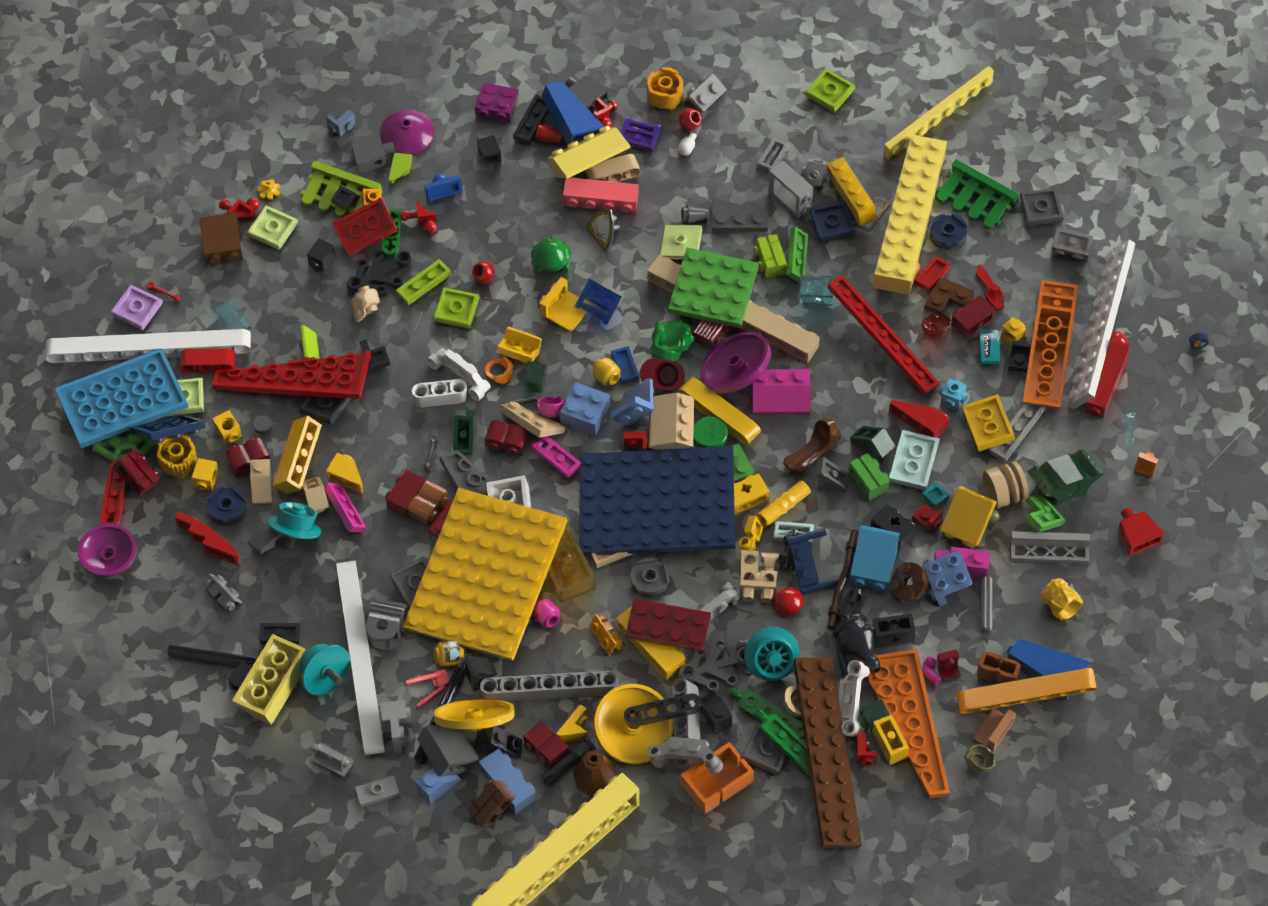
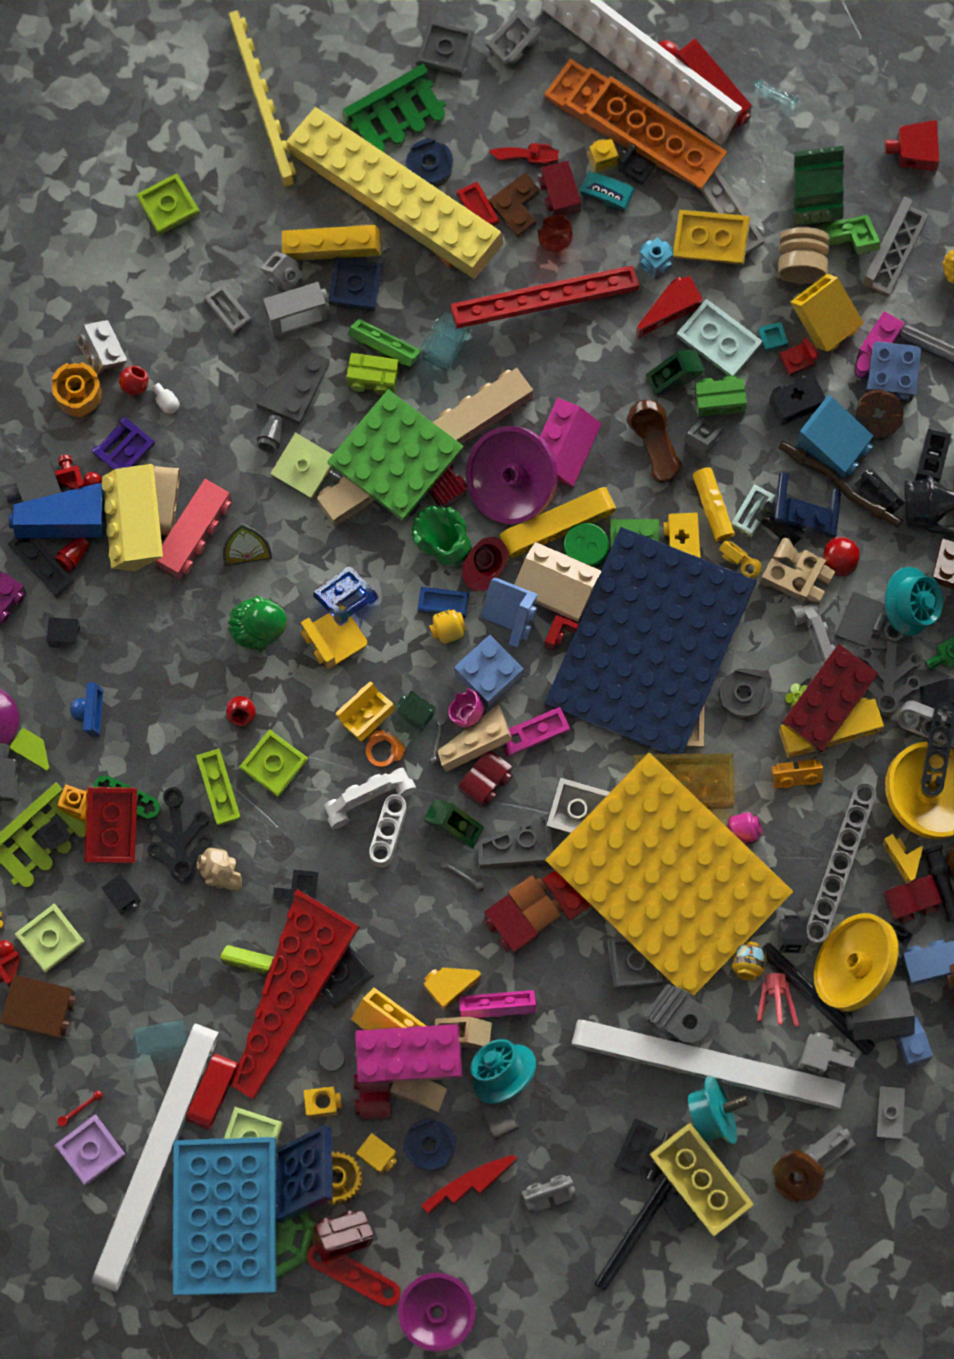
camera: 65 degrees left, 15 degrees up
red piece [401,201,437,234] -> none
orange tile [1134,452,1158,478] -> none
none -> dark pink brick [355,1024,462,1084]
none -> reddish brown plate [773,1149,825,1202]

